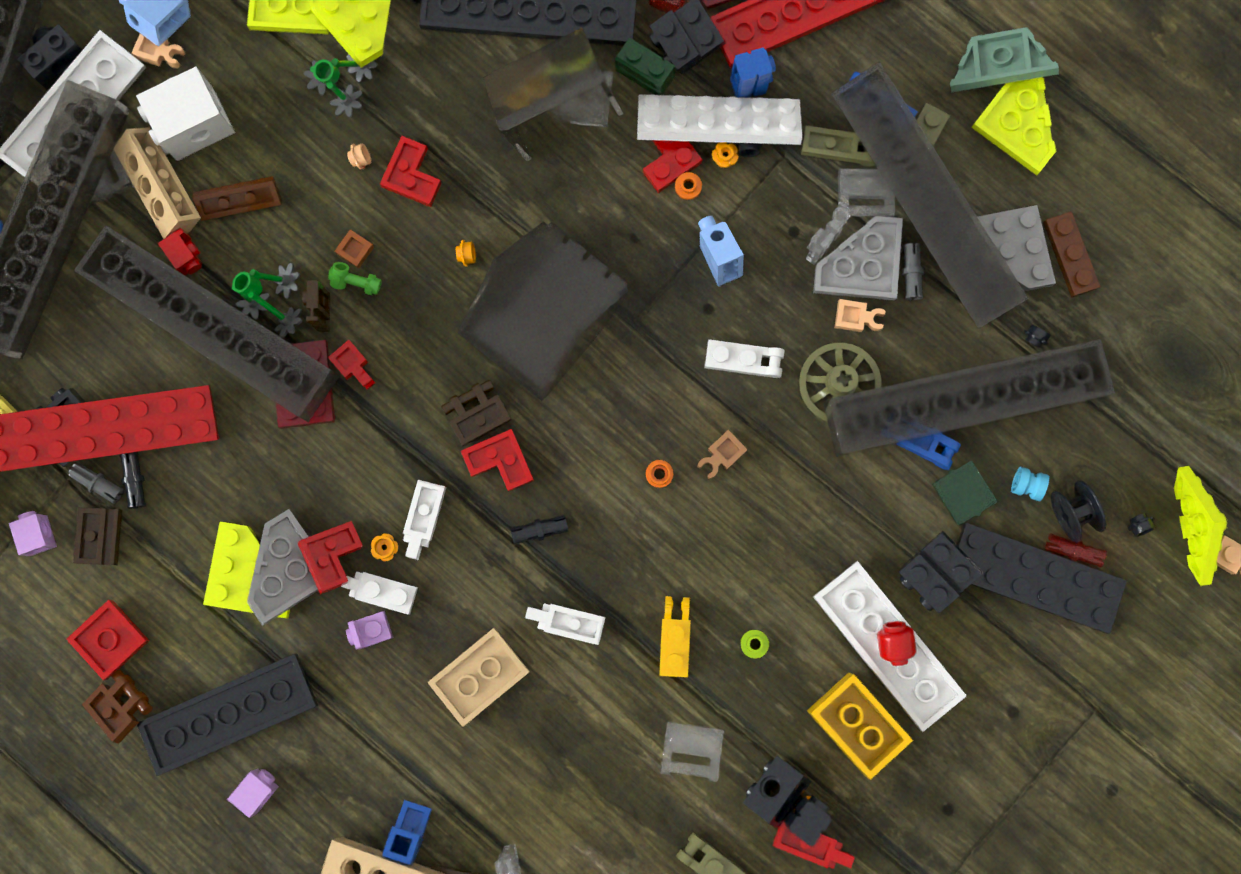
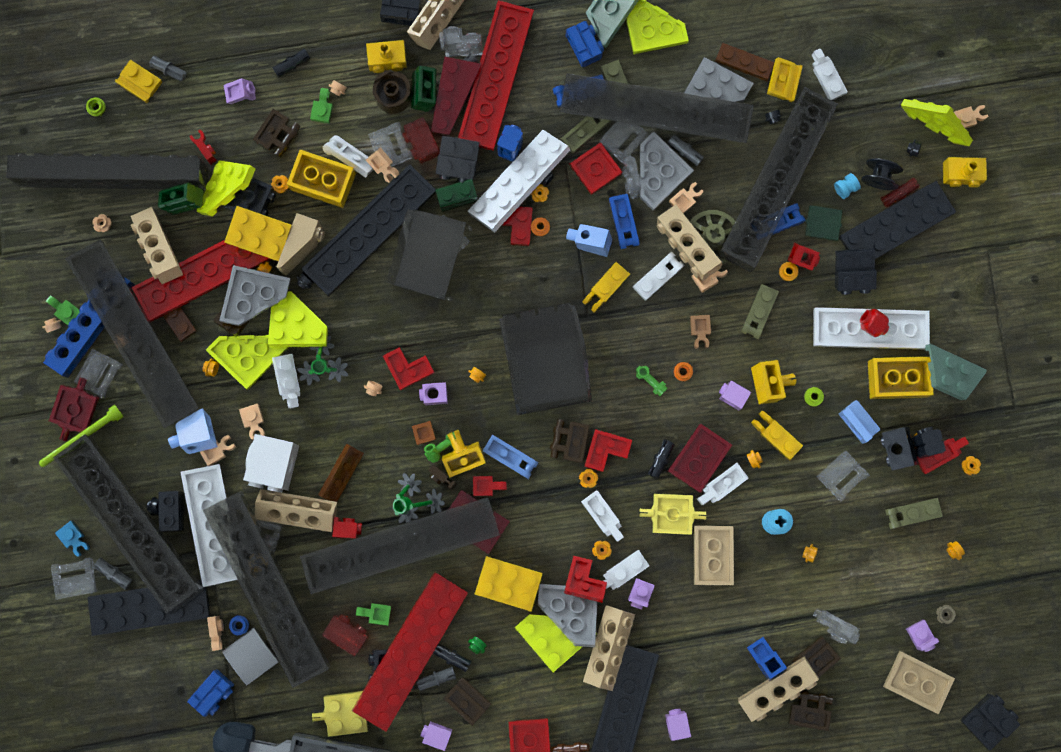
camera: 55 degrees left, 0 degrees up
none -> light nougat plate [239,404,265,440]
none -> white hinge [272,354,300,408]
none -> clear red brick [322,614,369,657]
none -> bright green plate [356,603,391,626]
none -> lavender brick [419,382,448,405]
none -> yellow brick [442,430,486,478]
none -> green plate [468,636,487,654]
none -> yellow brick [475,556,543,611]
none -> medium blue plate [483,435,538,479]
none -> blue brick [566,21,604,67]
none -> red plate [570,142,622,195]
none -> light orange plate [579,469,598,488]
none -> yellow hinge [582,262,630,313]
none -> tan brick [583,605,635,691]
none -> blue plate [609,194,639,249]
none -> bright green bar [636,366,667,396]
none -> light yellow plate [640,494,706,535]
none -> tan brick [657,205,722,281]
none -> dark red plate [668,423,732,493]
none -> light nougat plate [692,264,728,293]
none -> lavender brick [719,381,751,411]
none -> olive plate [741,284,779,339]
none -> light orange plate [747,450,763,469]
none -> yellow brick [751,360,796,405]
none -> medium azure piece [762,509,793,535]
none -> yellow plate [767,57,802,102]
none -> light orange plate [779,262,798,281]
none -> red brick [787,242,820,270]
none -> light orange plate [802,544,818,563]
none -> white hinge [812,49,848,101]
none -> light blue panel [838,400,880,444]
none -> sand green wing [925,344,987,400]
none -> yellow brick [943,157,987,187]

